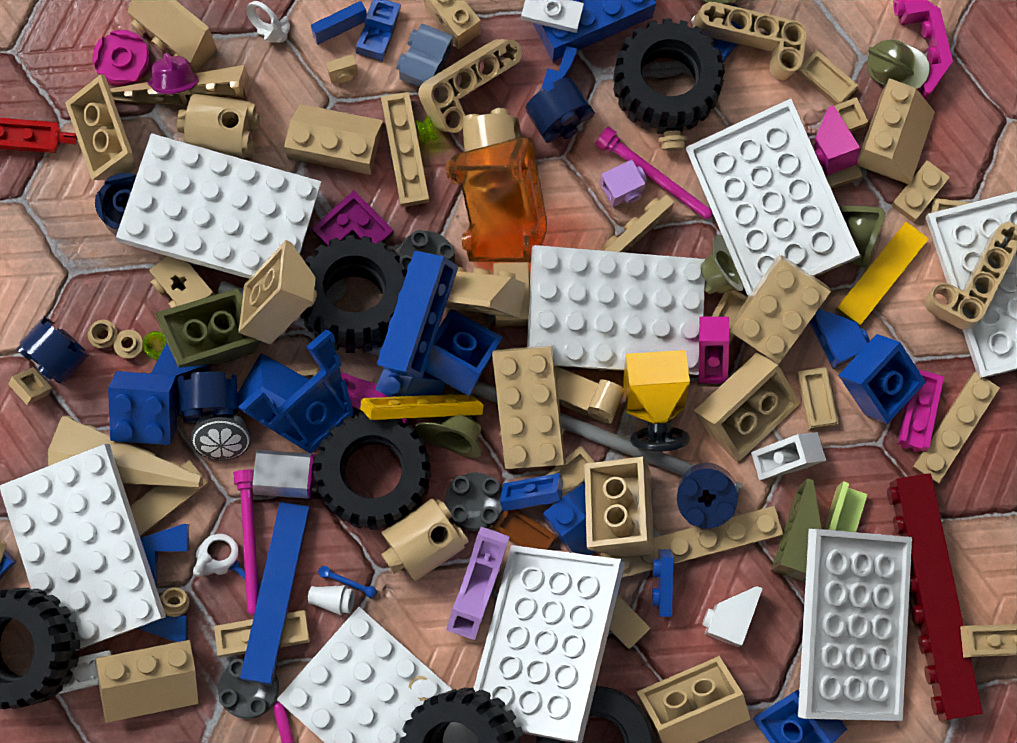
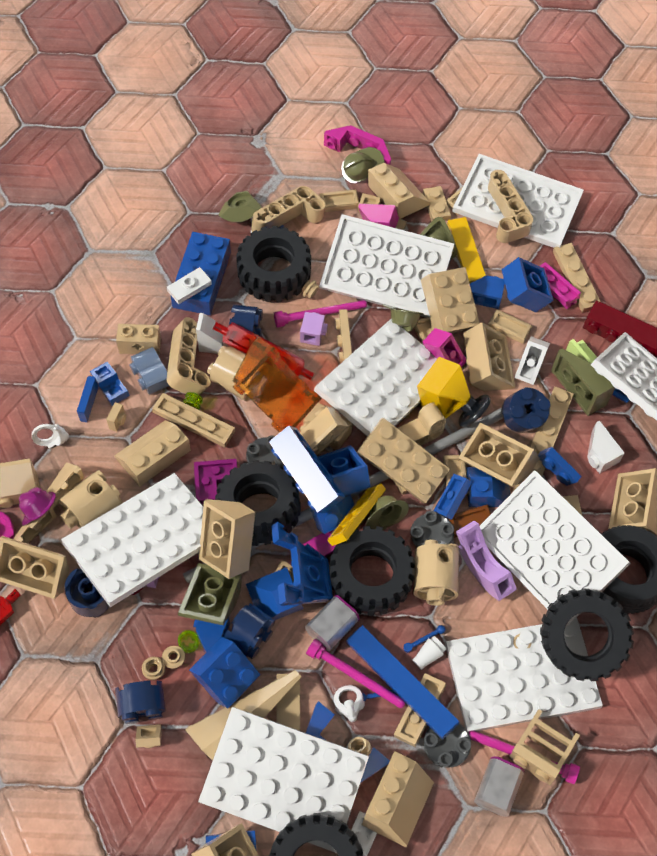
camera: 50 degrees left, 15 degrees down
tan brick [149,256,214,308] -> none
dish [191,416,251,460] -> none
blue slope [541,46,577,92] -> none
none -> white slope [196,313,228,354]
none -> red plate [213,321,314,380]

